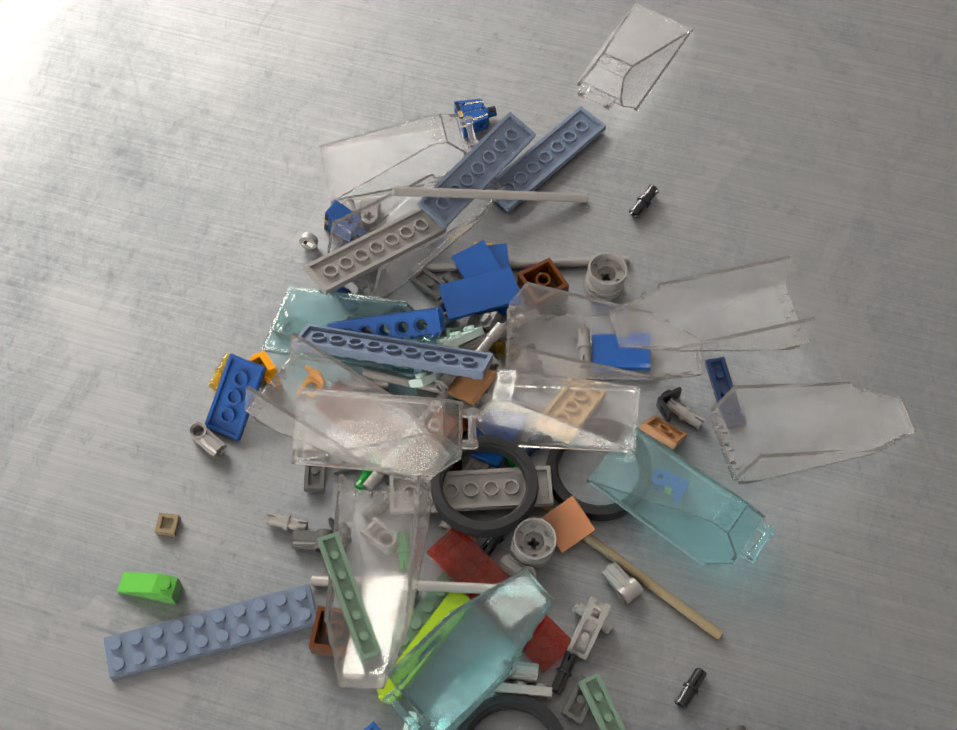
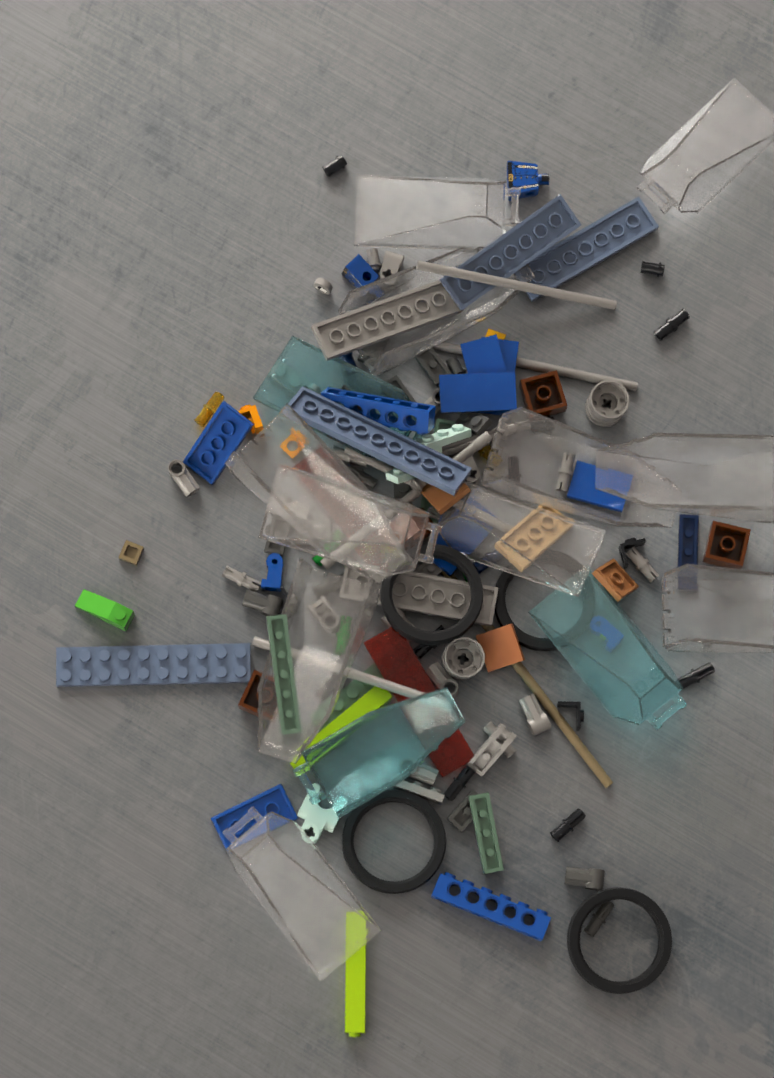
camera: 10 degrees right, 15 degrees up
none -> blue leg [261,553,283,592]
none -> black pin [322,155,347,177]
none -> black bracket [557,701,584,731]
none -> black pin [641,261,665,277]
none -> black axle [676,663,715,690]
none -> reddish brown brick [702,521,751,571]

